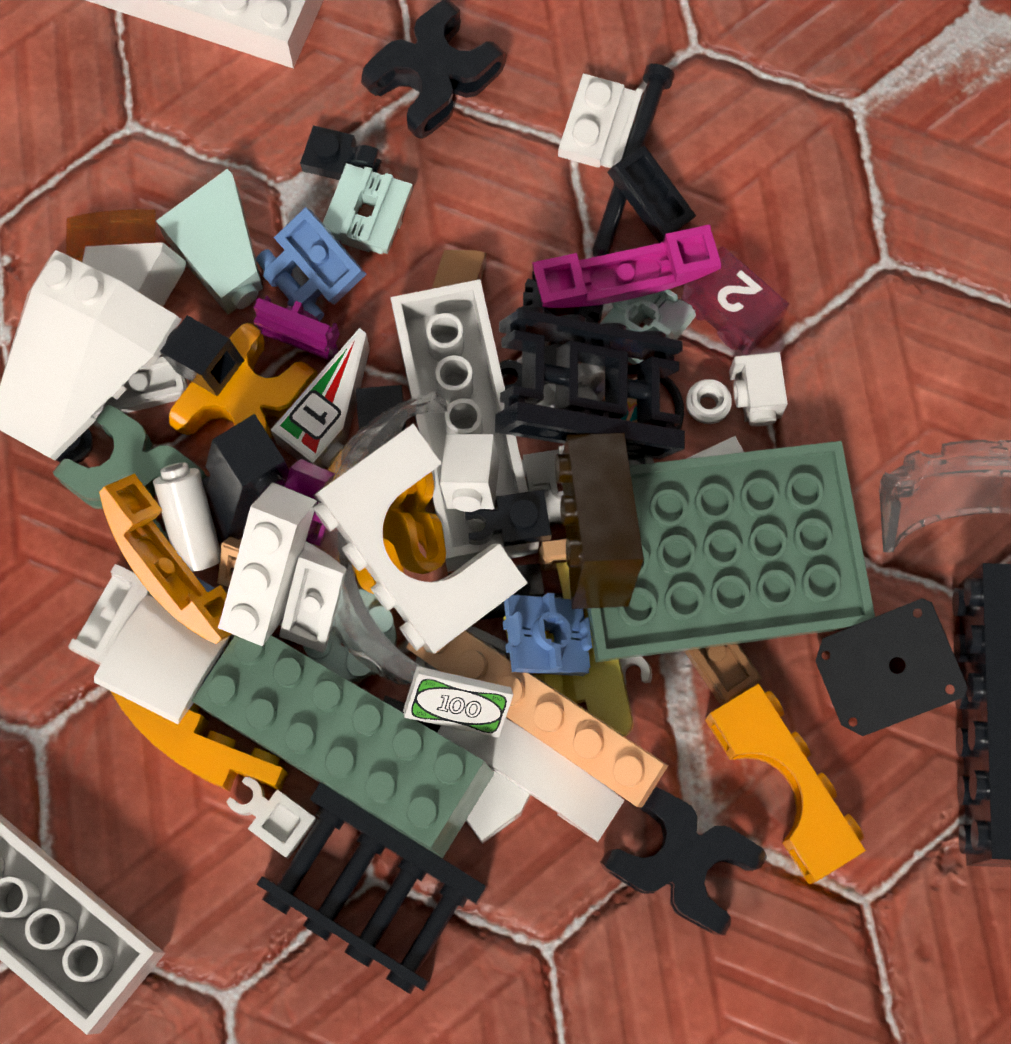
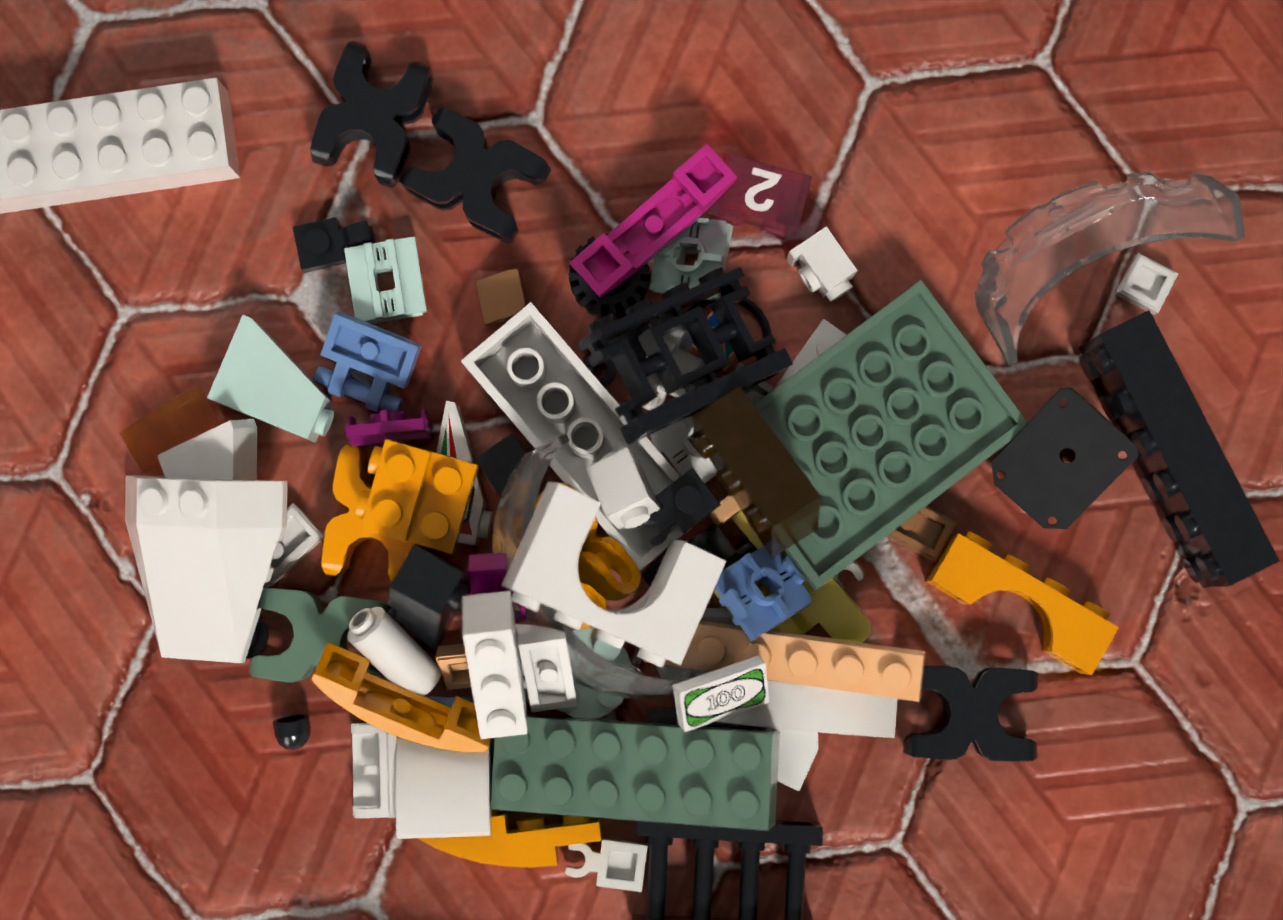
camera: 25 degrees left, 10 degrees up
black brick [159,315,244,396] -> none
white plate [558,73,643,168] -> none
black bar [592,64,675,257] -> none
black plate [607,145,696,243] -> none
white plate [686,379,732,424] -> none
none -> black hinge [272,714,311,750]
none -> light orange plate [355,439,479,554]
none -> black piece [399,108,551,243]

